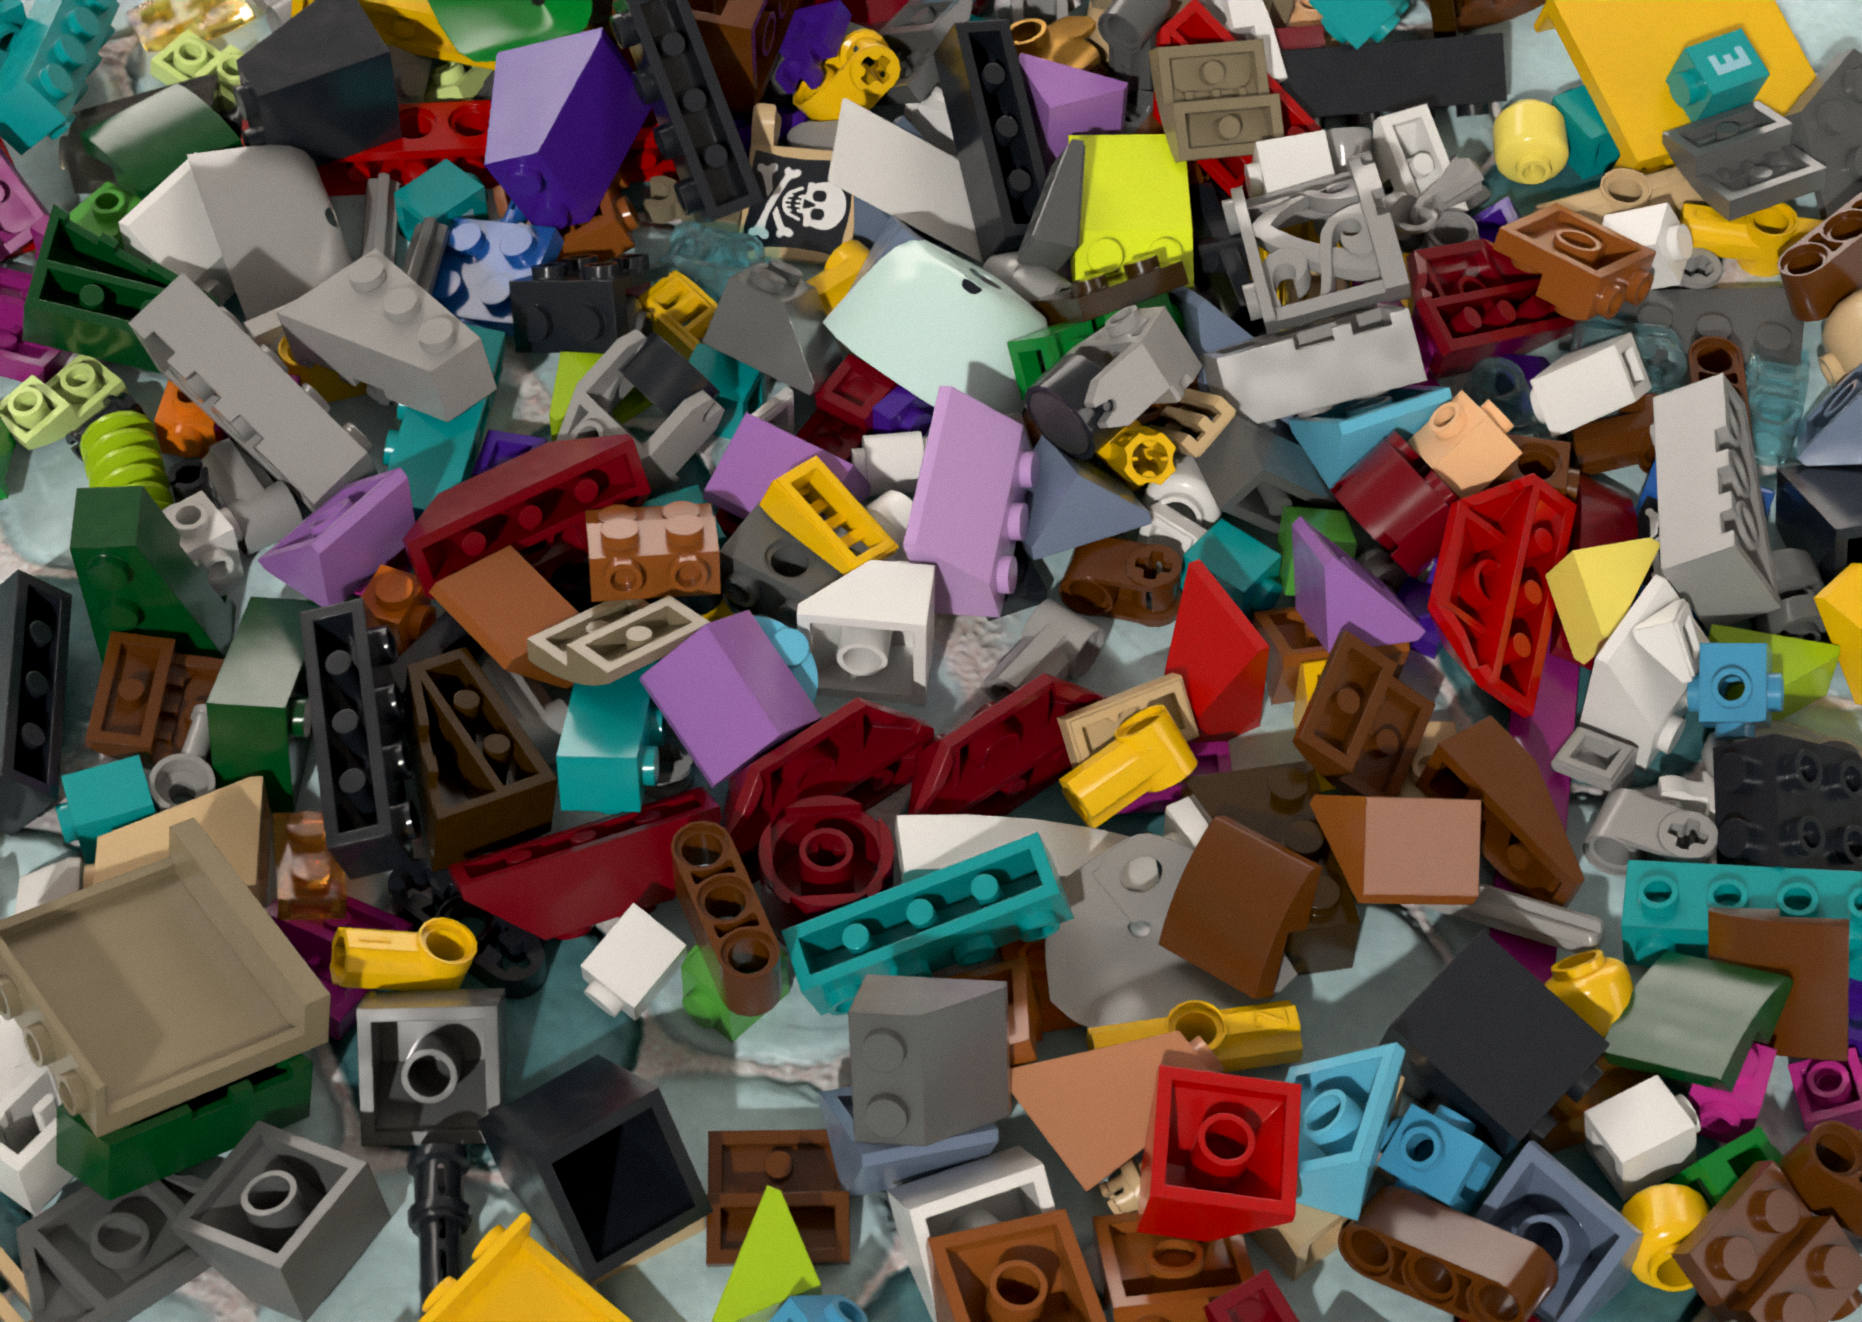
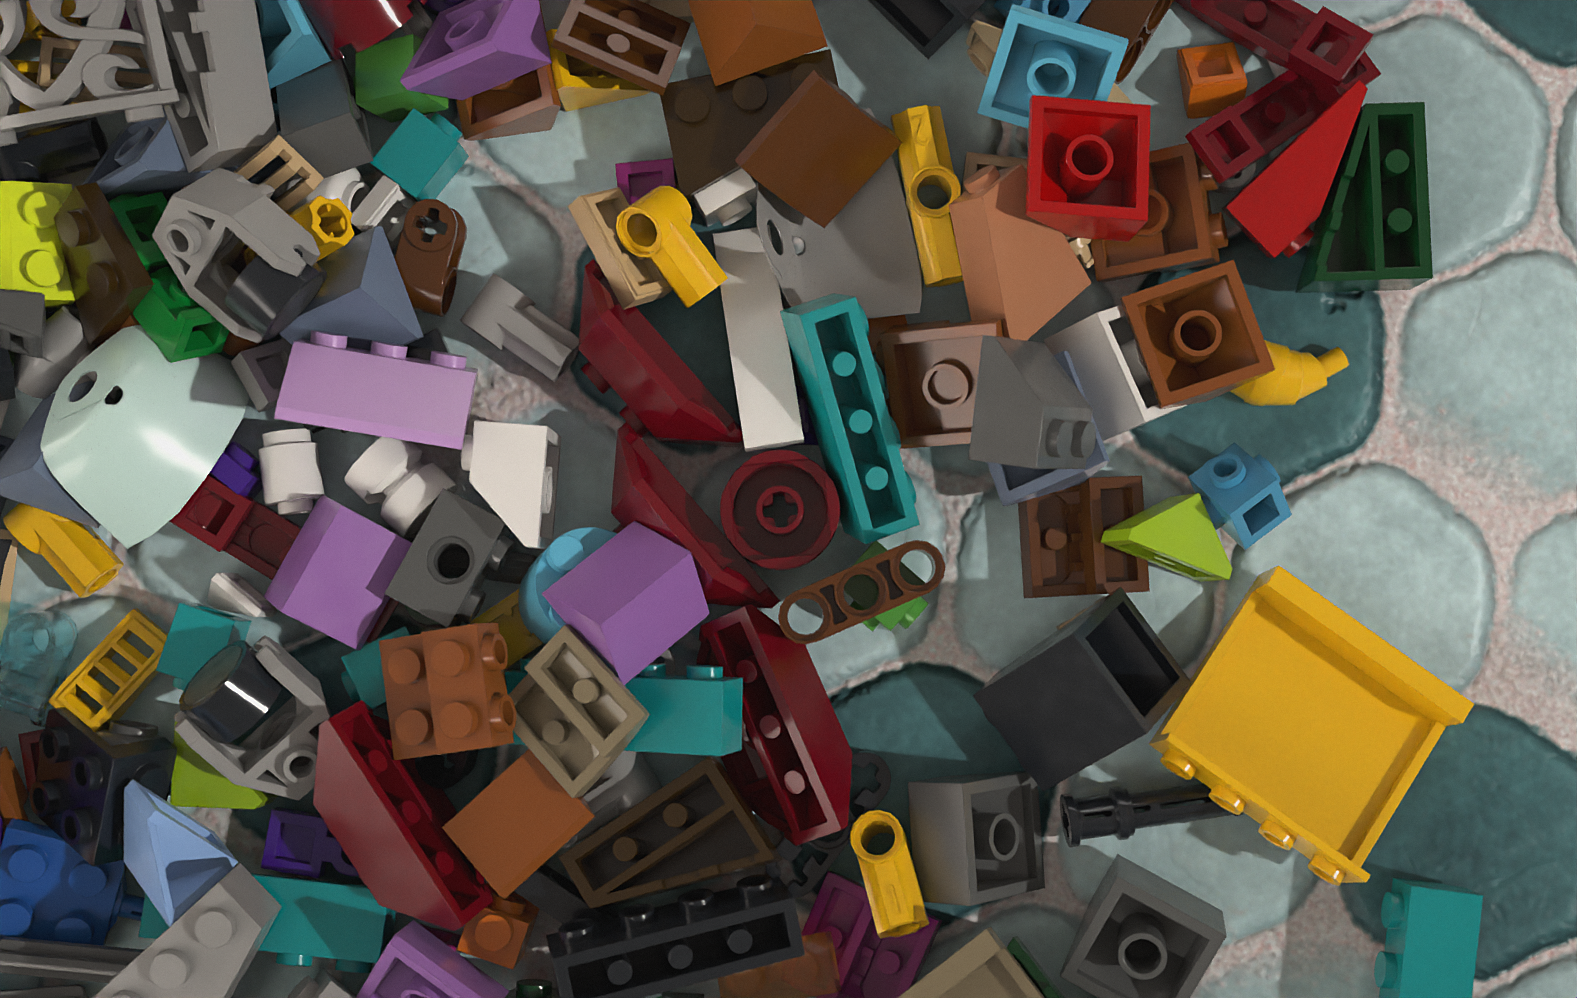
camera: 90 degrees left, 35 degrees up
white brick [581,903,687,1021] -> none
dark grey slope [702,259,843,395] -> none
yellow slope [759,455,899,576] -> none
red slope [1164,559,1270,743] -> none
none -> light blue slope [124,780,238,927]

